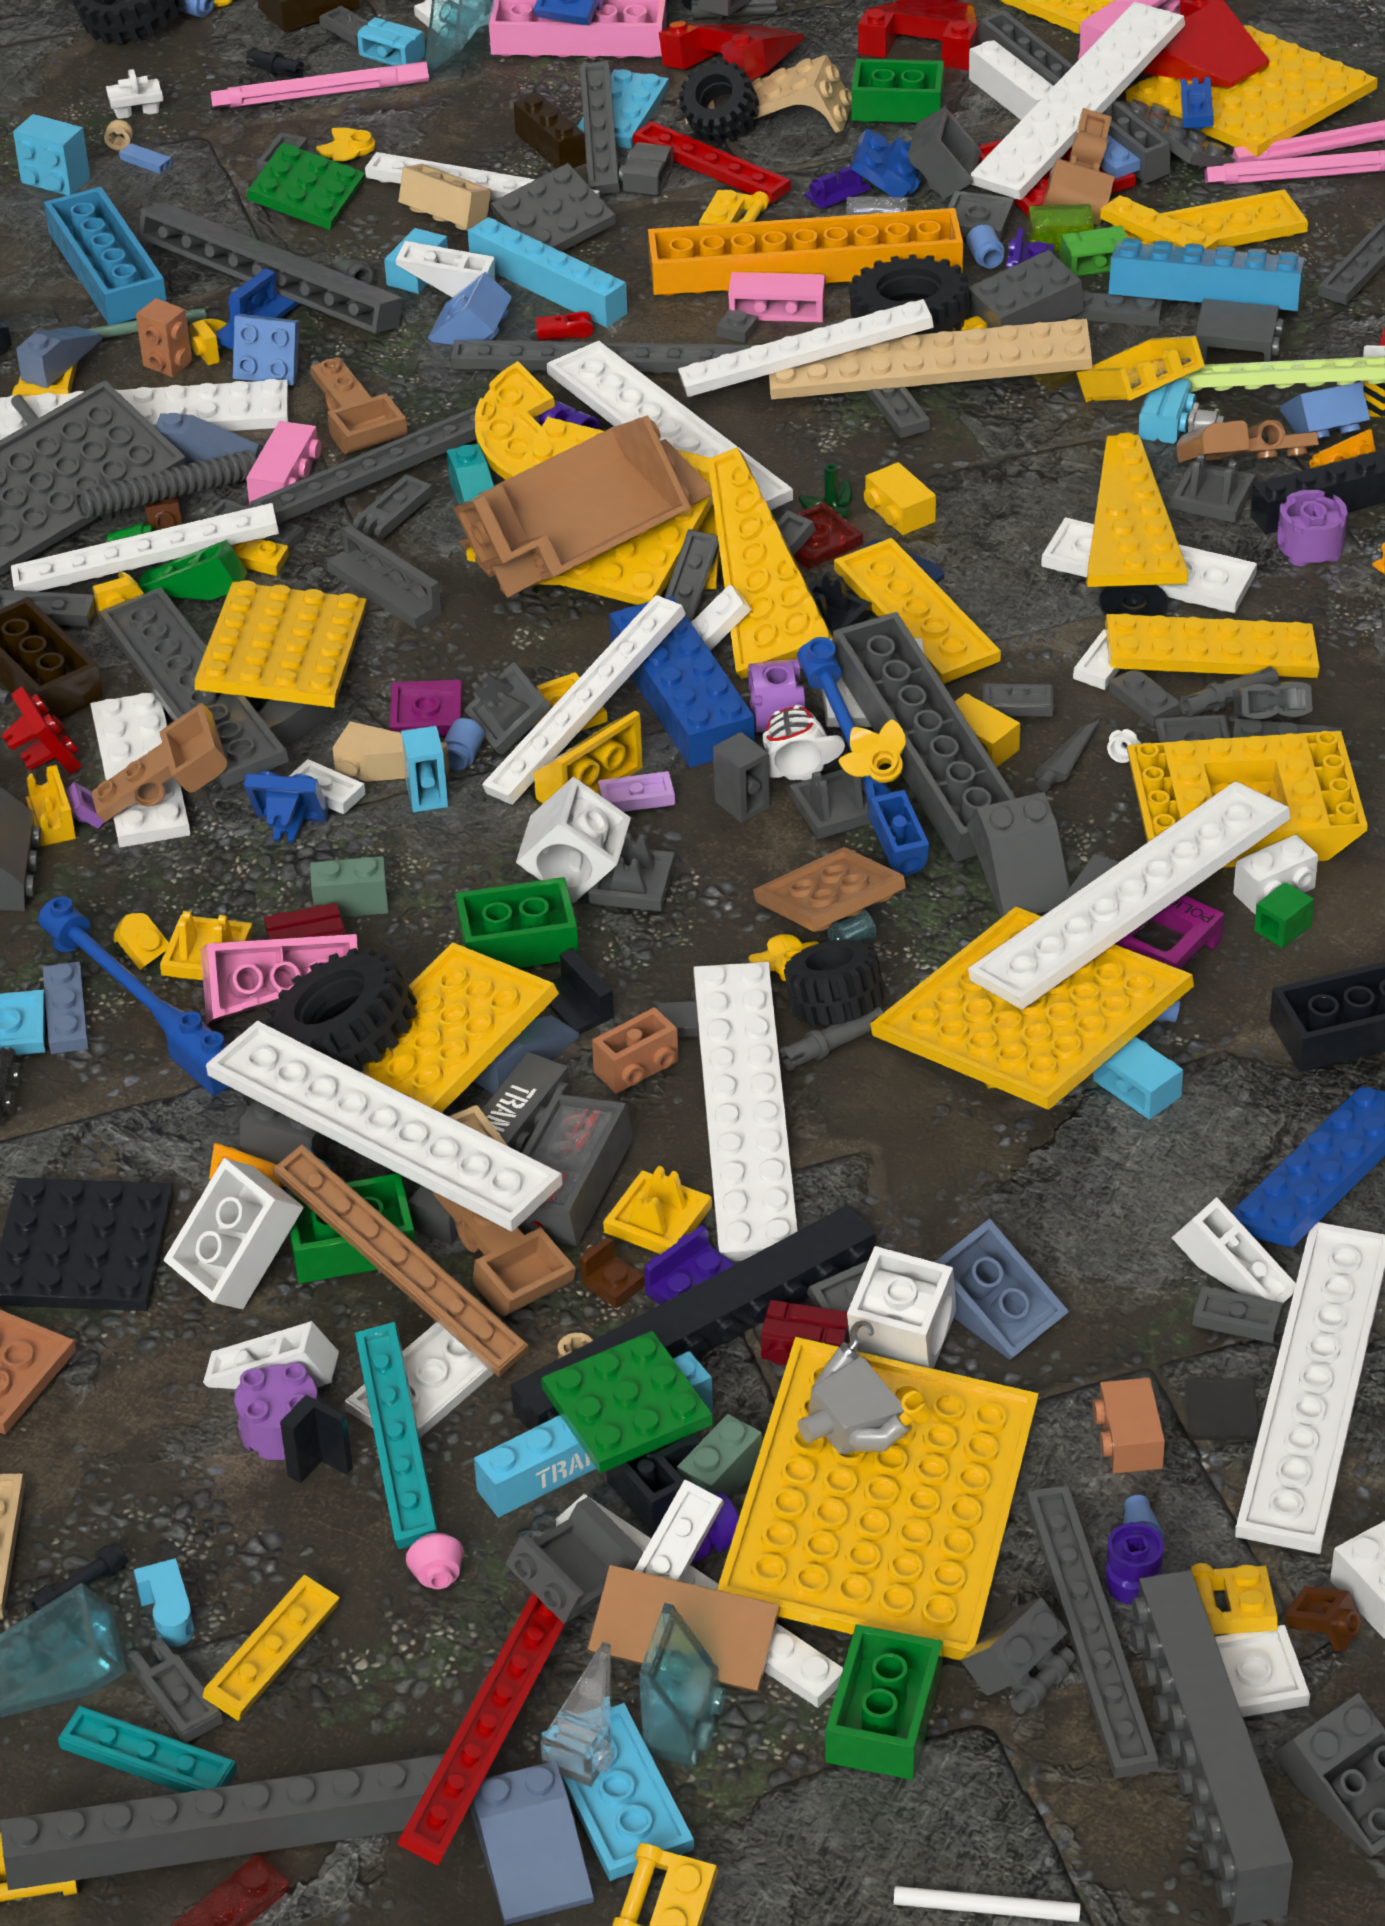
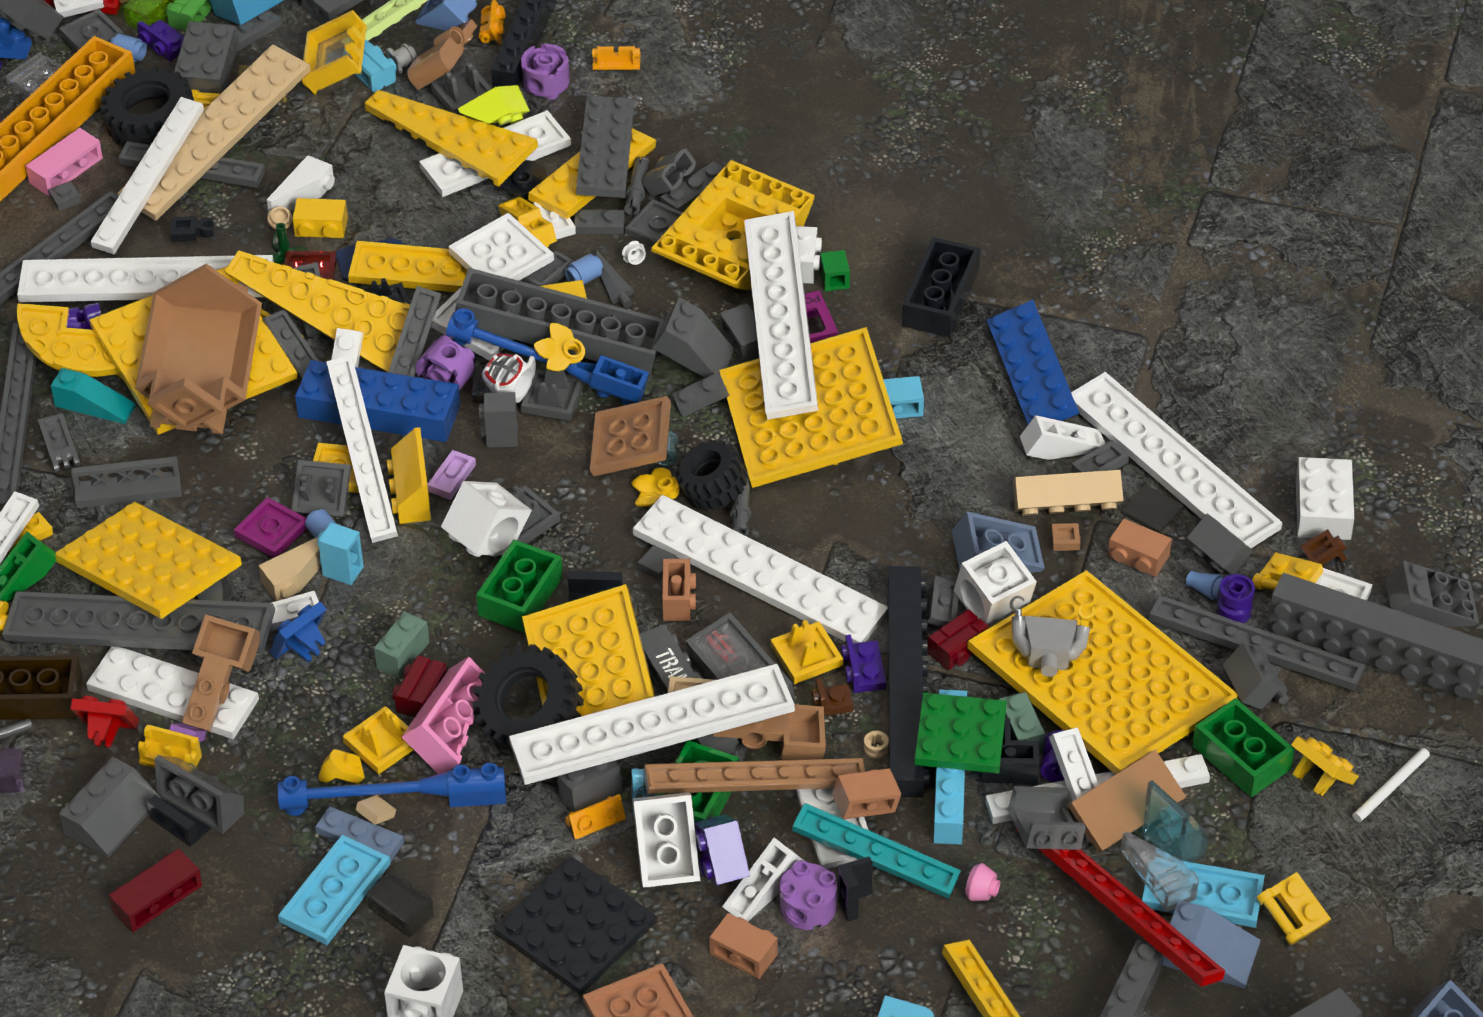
camera: 55 degrees left, 5 degrees up
none -> black plate [170,216,214,242]
none -> white slope [267,155,335,213]
none -> tan plate [267,206,292,230]
none -> tan tile [355,795,396,825]
none -> dark grey plate [388,286,442,377]
none -> white plate [449,213,554,281]
none -> neon yellow slope [458,85,530,125]
none -> yellow slope [498,196,557,248]
none -> medium blue brick [564,254,603,284]
none -> dark grey plate [576,96,635,198]
none -> dark grey plate [672,372,730,417]
none -> brick [694,814,750,885]
none -> nougat brick [709,913,778,979]
none -> nougat brick [832,768,901,819]
none -> tan brick [1013,470,1123,516]
none -> medium nougat plate [1051,523,1080,551]
none -> dark grey brick [1187,513,1253,574]
none -> yellow plate [1291,736,1359,796]

